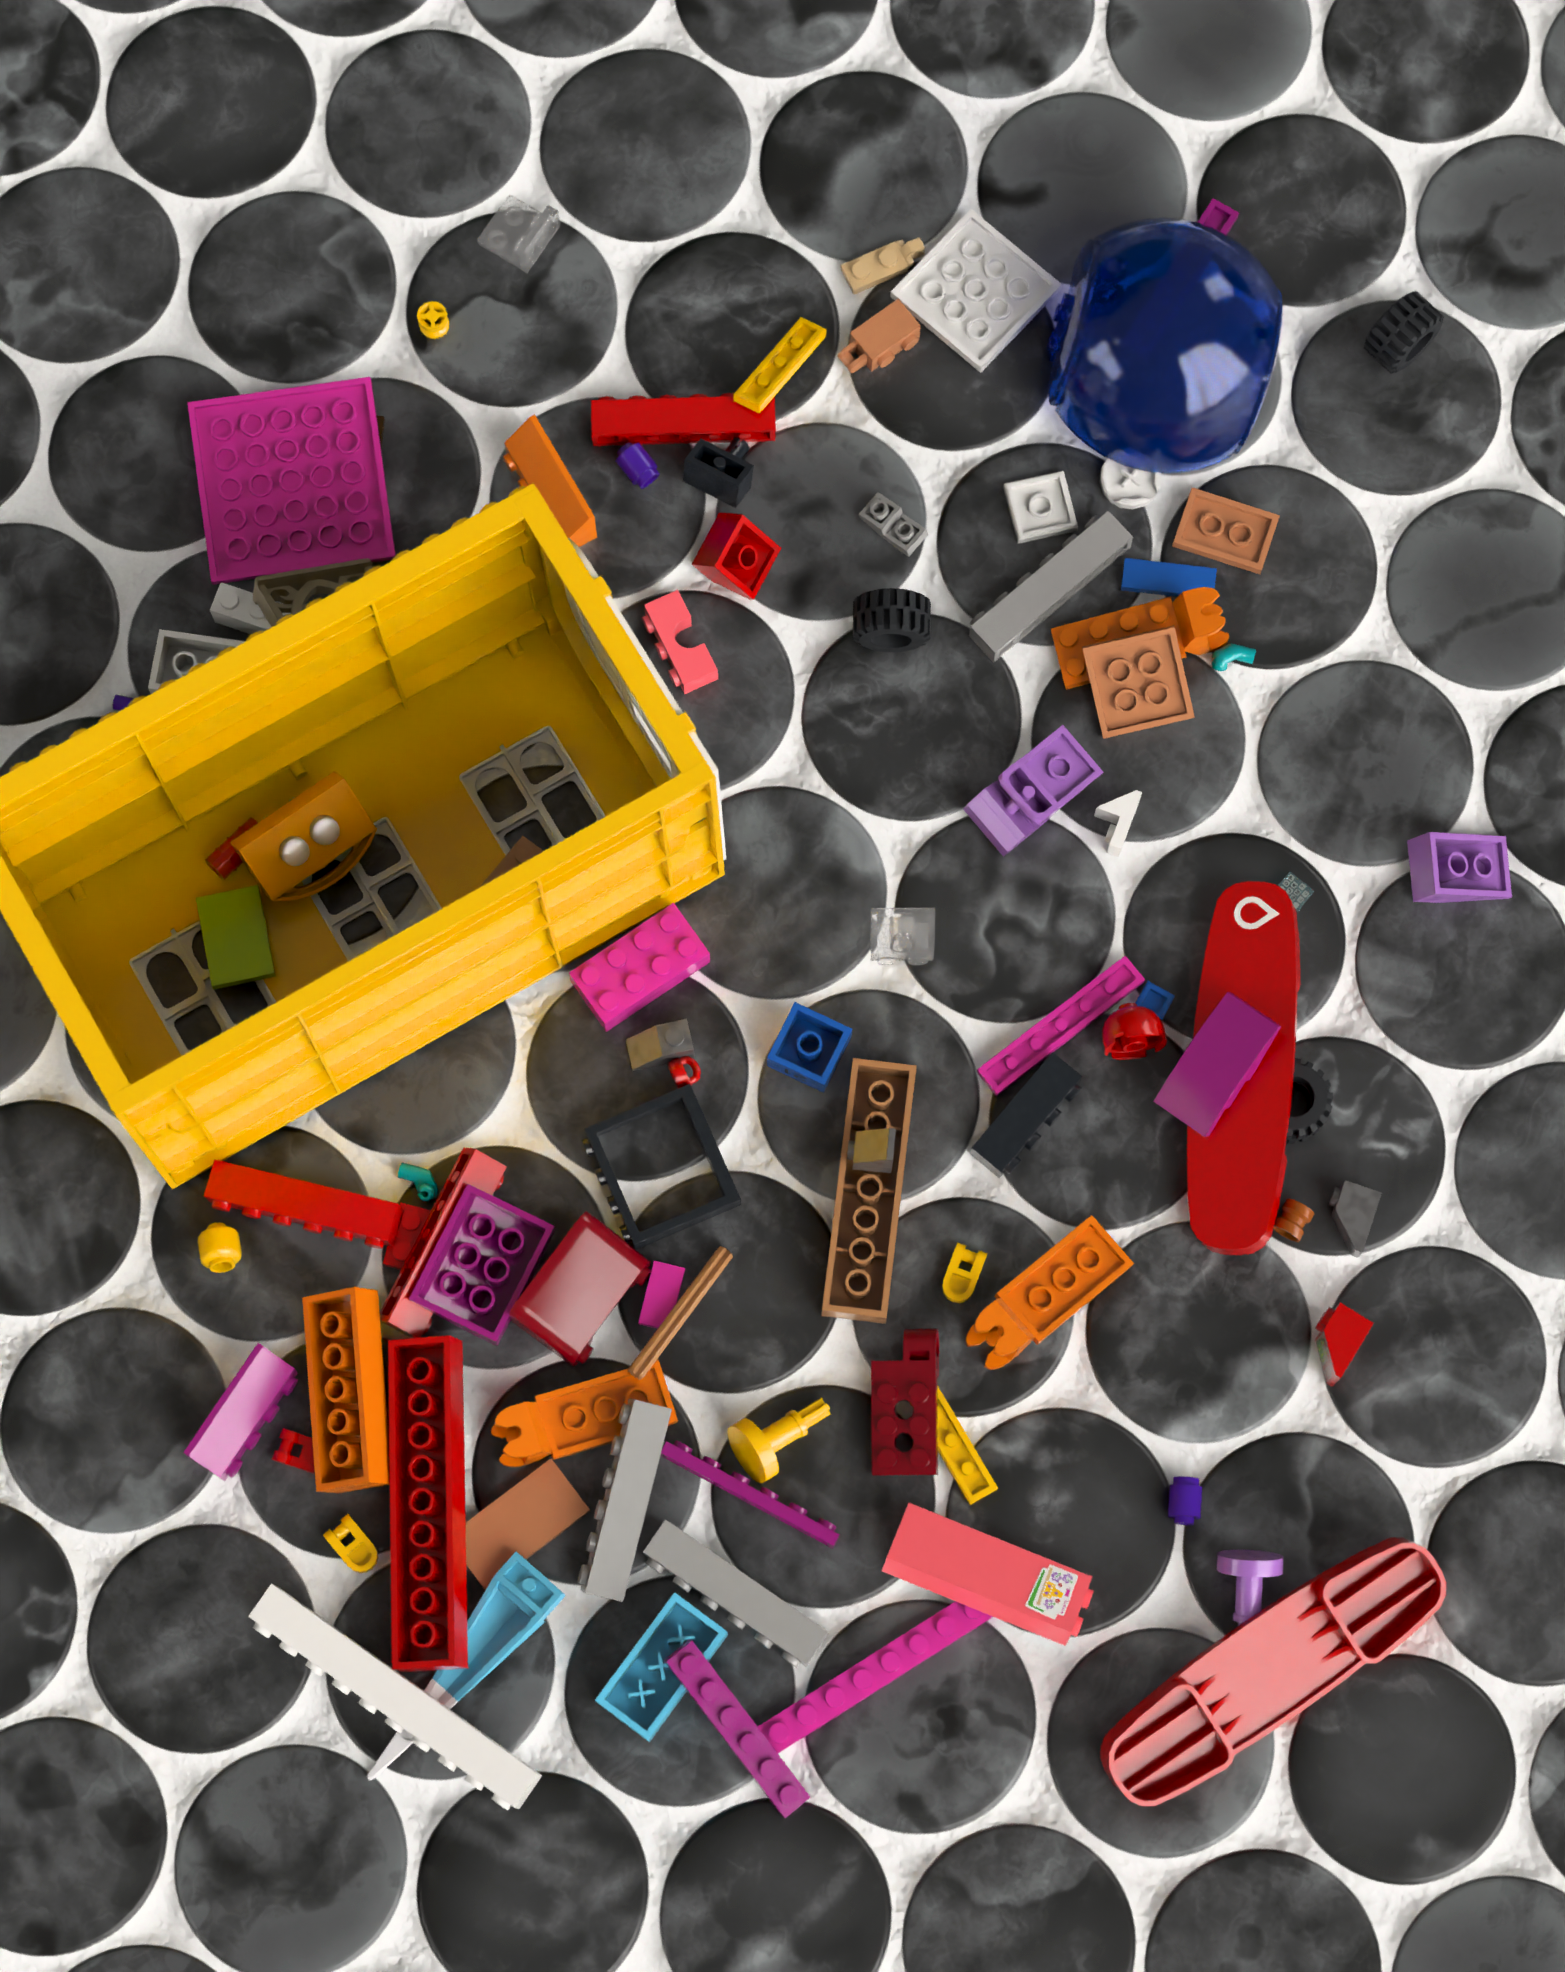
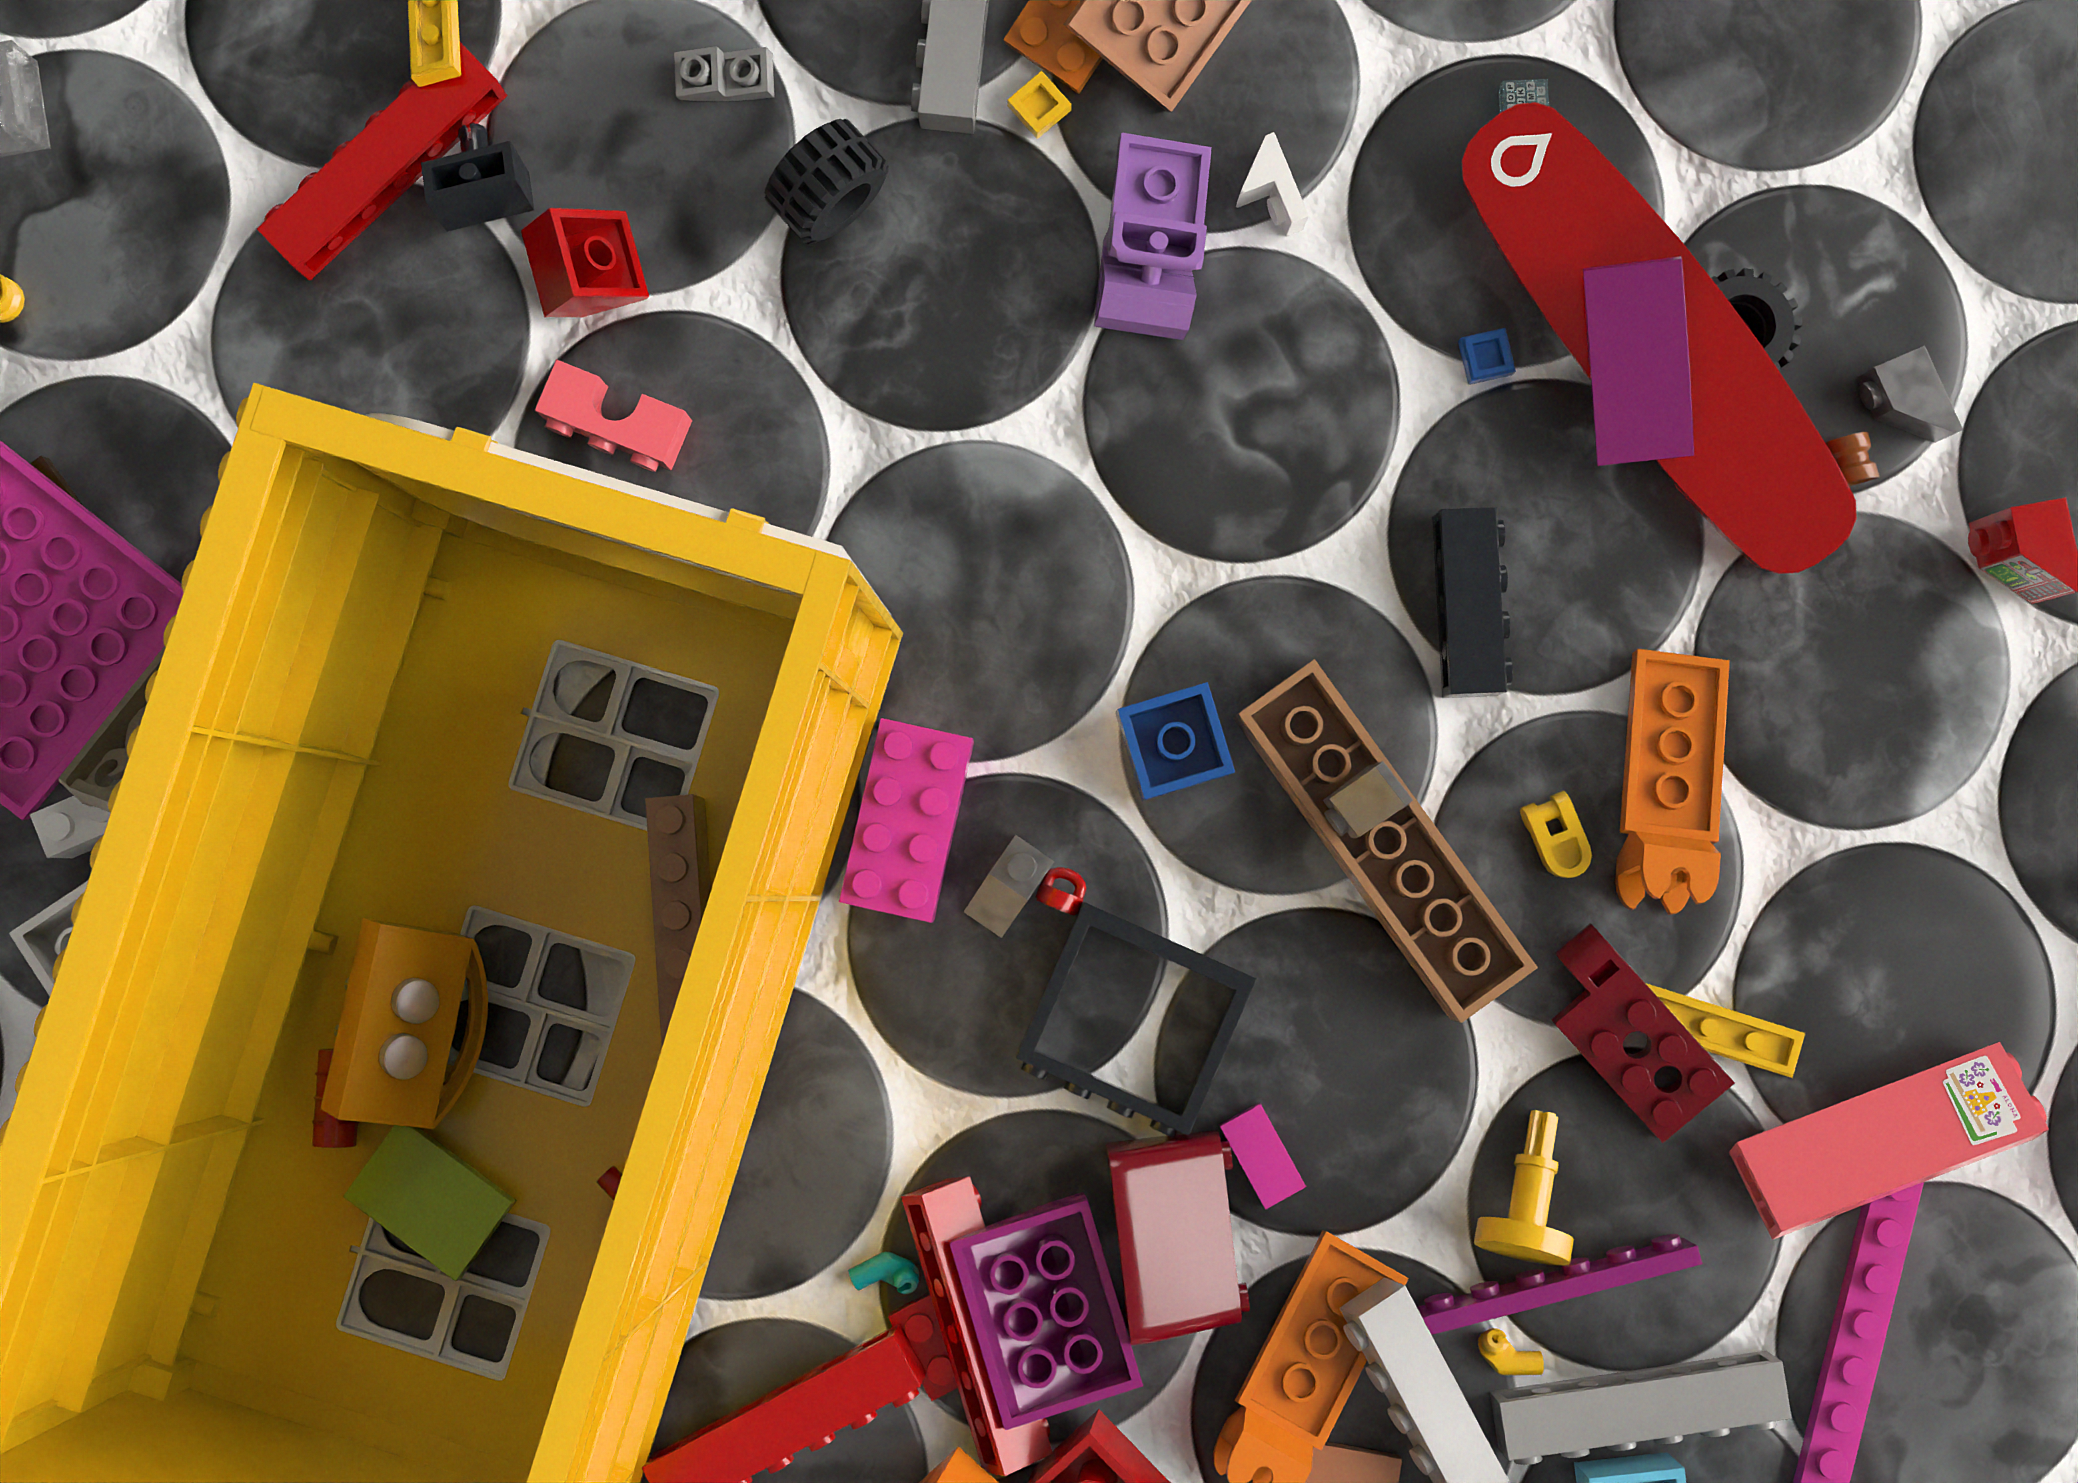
camera: 45 degrees left, 10 degrees up
orange slope [503,414,597,547] -> none
dark purple brick [616,442,660,489] -> none
medium nougat axle [628,1246,733,1380] -> none
clear slope [870,908,935,965] -> none
dark pink plate [977,956,1145,1097] -> none
red cylinder [1102,1003,1167,1060] -> none
dark purple brick [1168,1476,1202,1525] -> none
none -> yellow plate [1007,70,1071,139]
none -> yellow arm [1478,1328,1544,1375]

